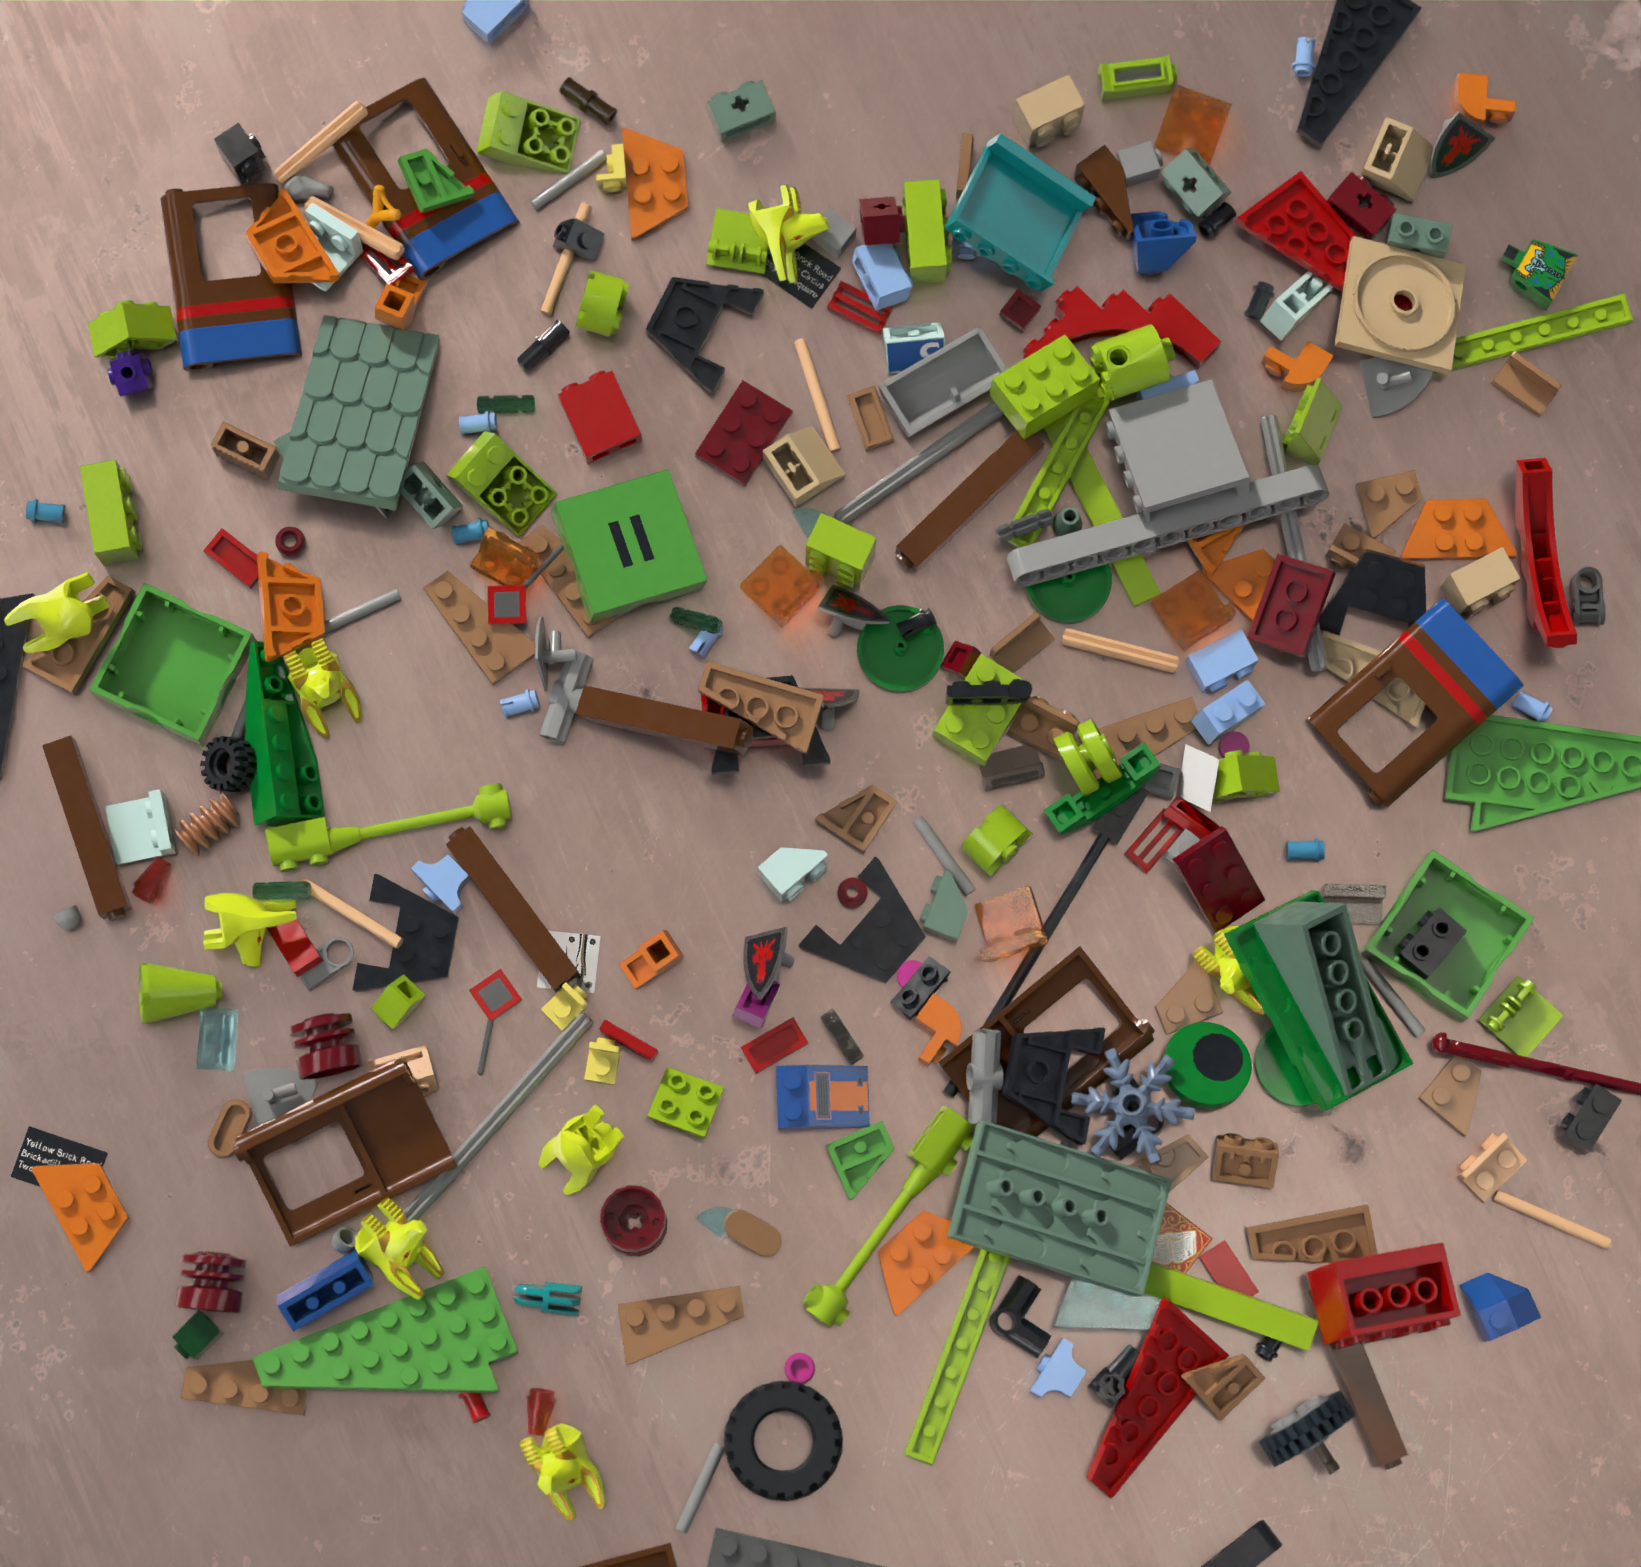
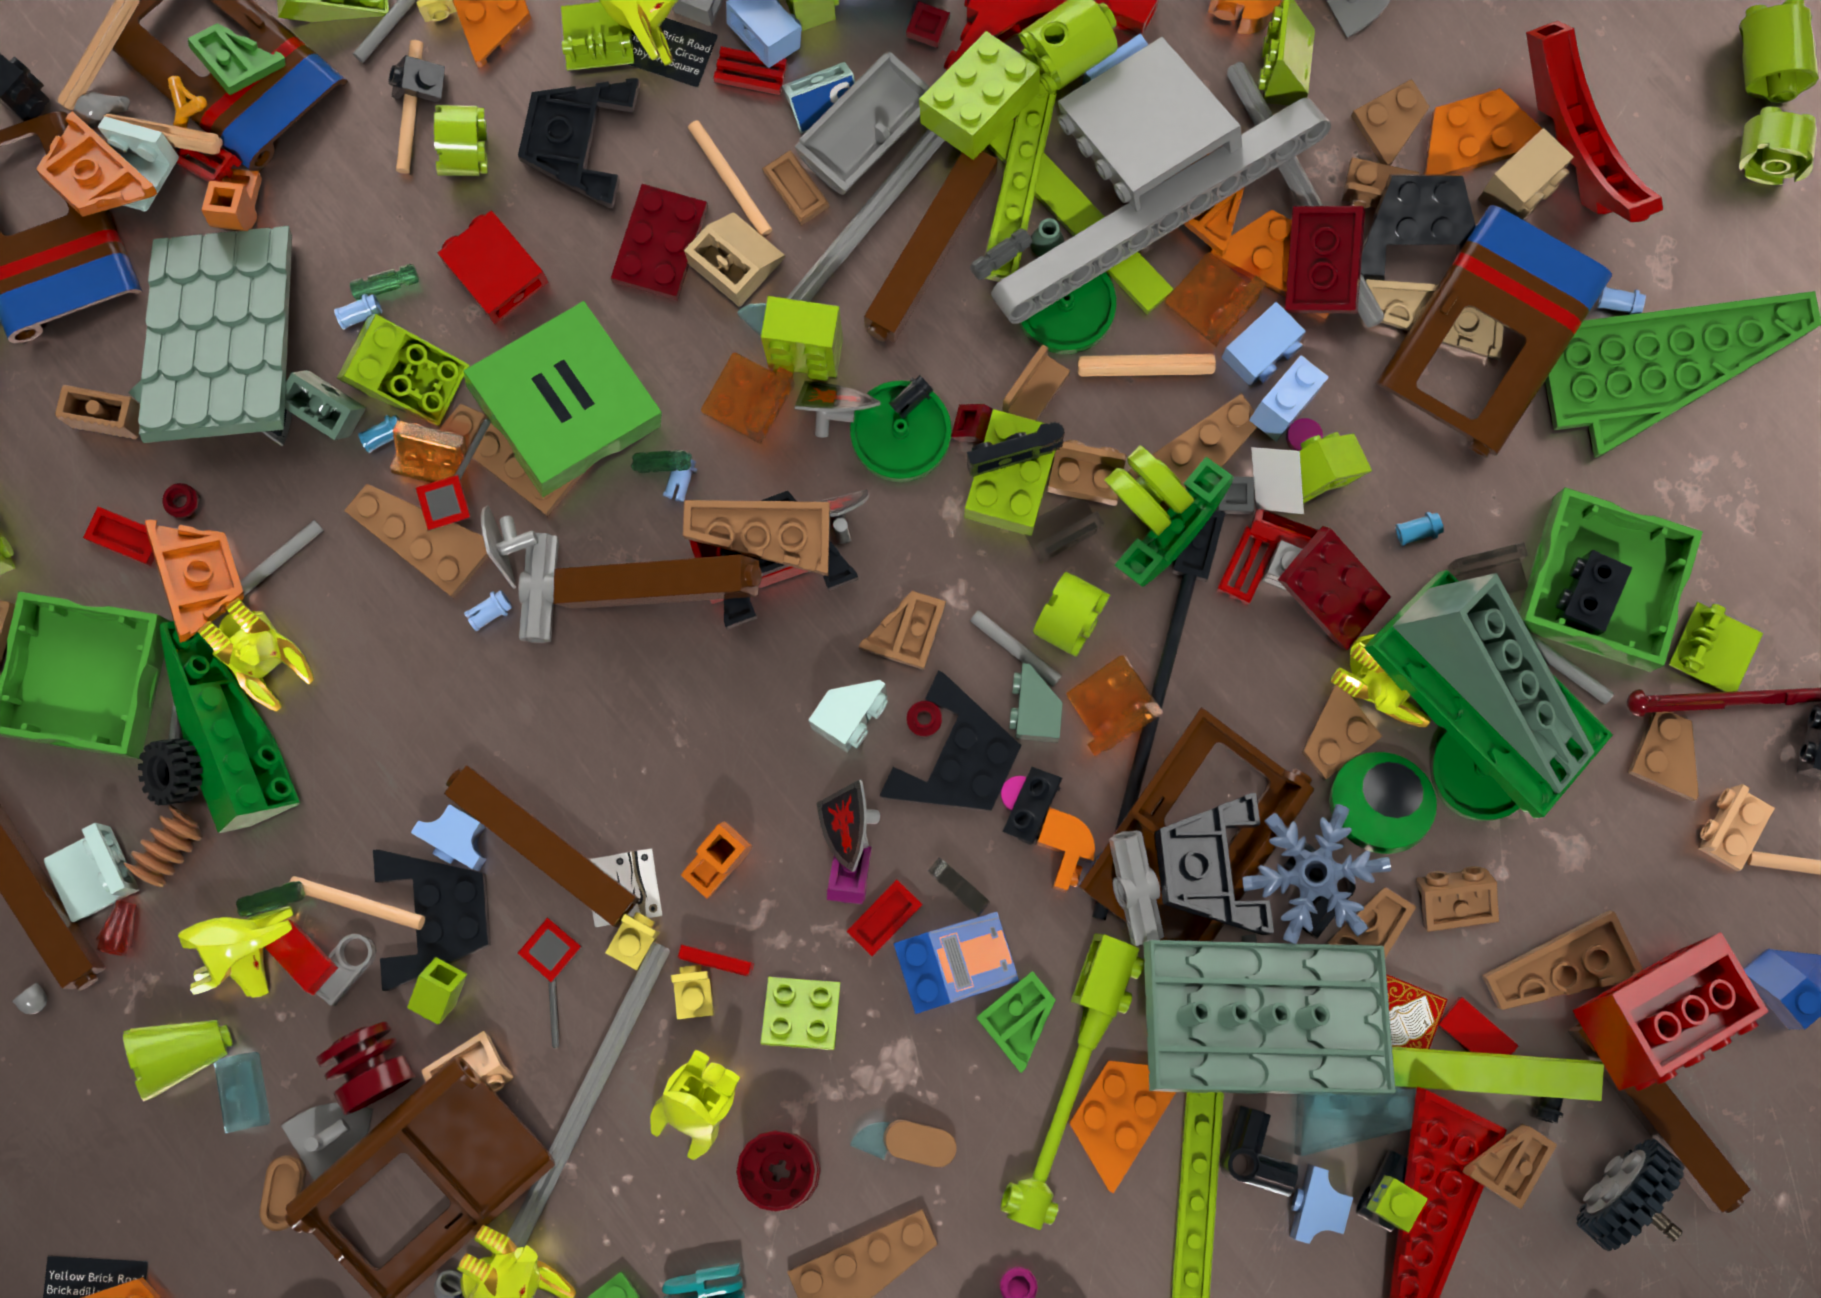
camera: 10 degrees left, 0 degrees up
lime bar [265,783,512,872] -> none
black axle [517,319,570,371] -> none
dark grey piece [1570,566,1605,626] -> none
none -> lime brick [1366,1175,1427,1233]

